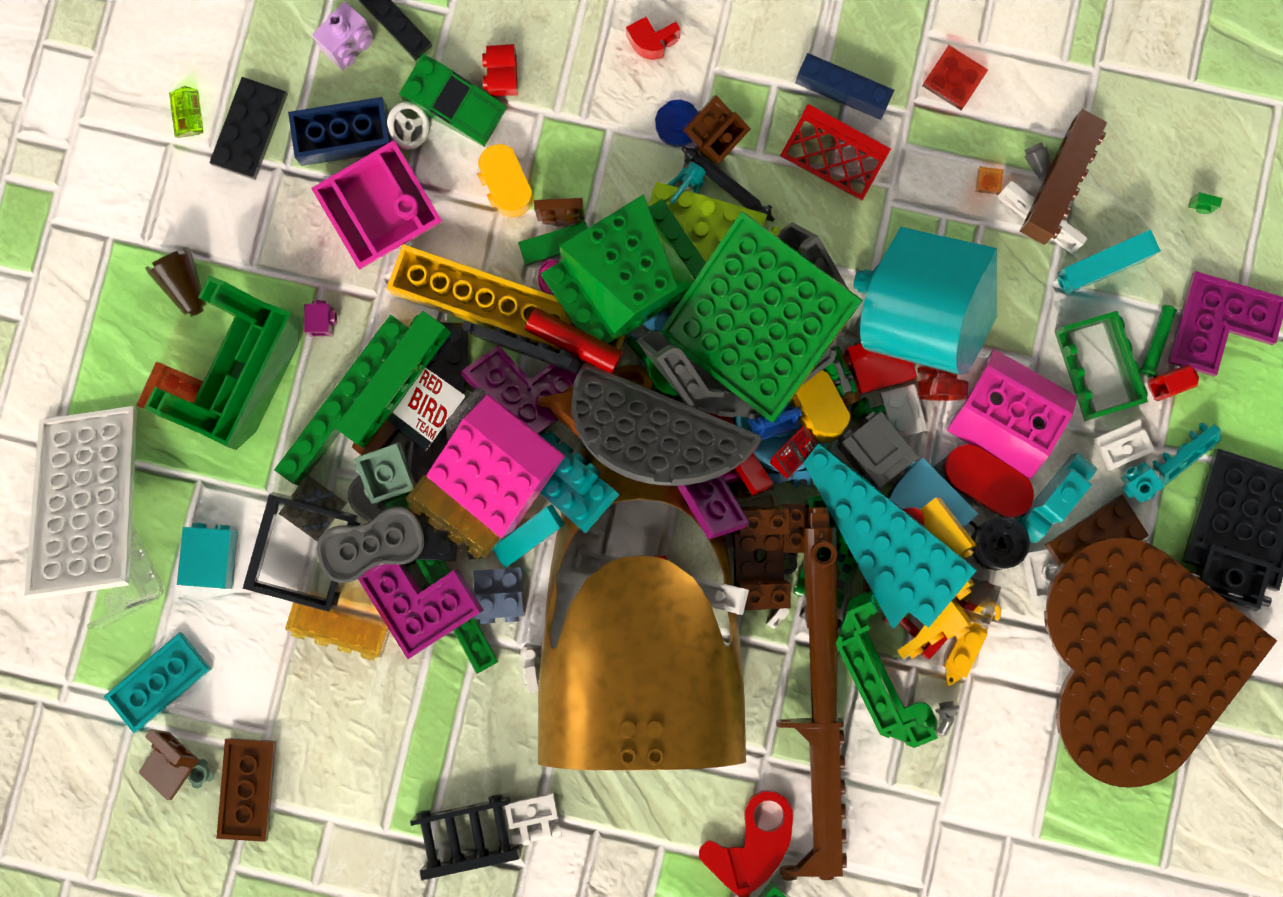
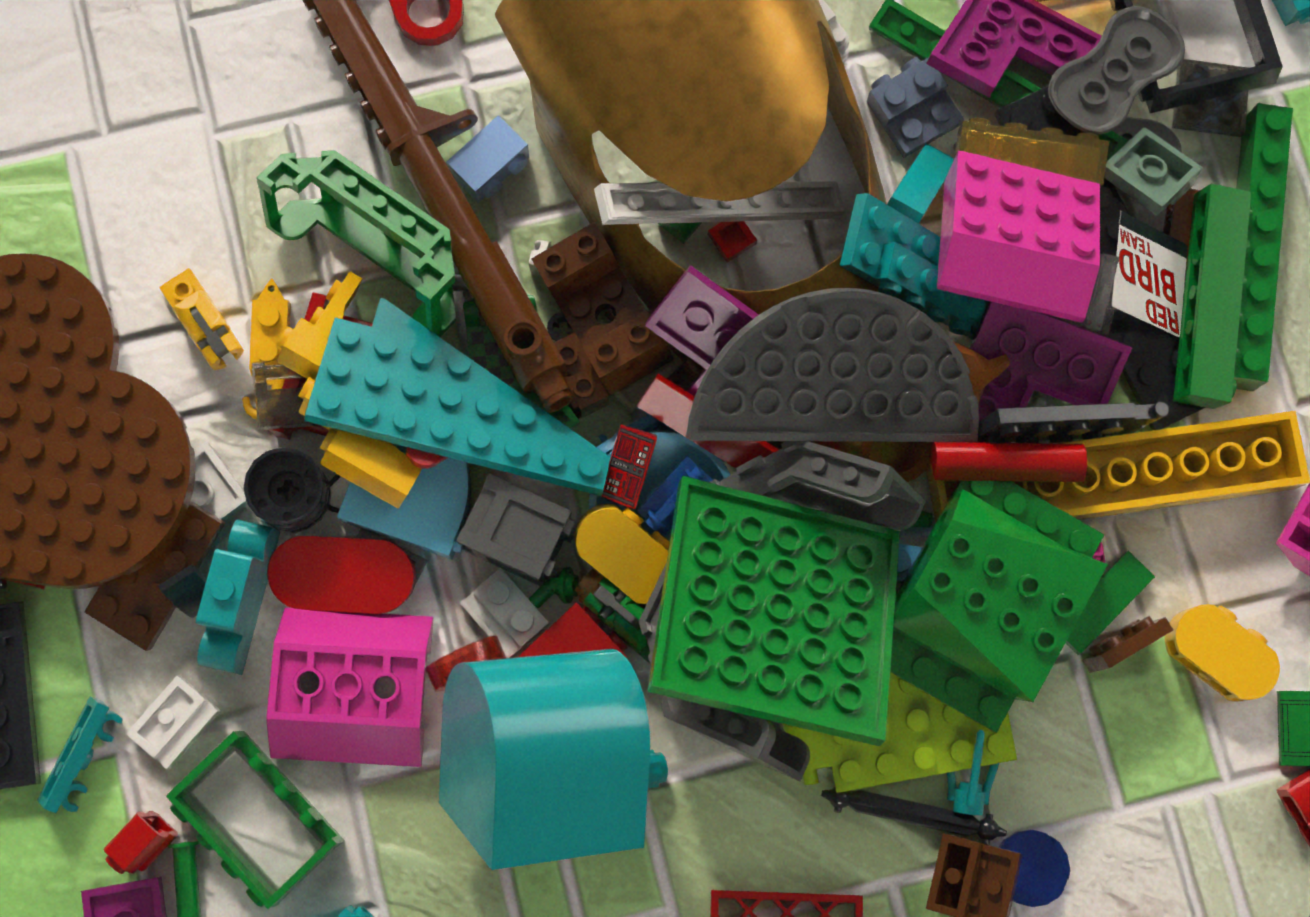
camera: 145 degrees right, 5 degrees down
dark grey plate [935,701,960,736] -> none
teal brick [1120,461,1165,503] -> none
none -> black slope [158,565,206,618]
none -> yellow plate [159,268,244,370]
none -> light blue brick [446,115,529,203]

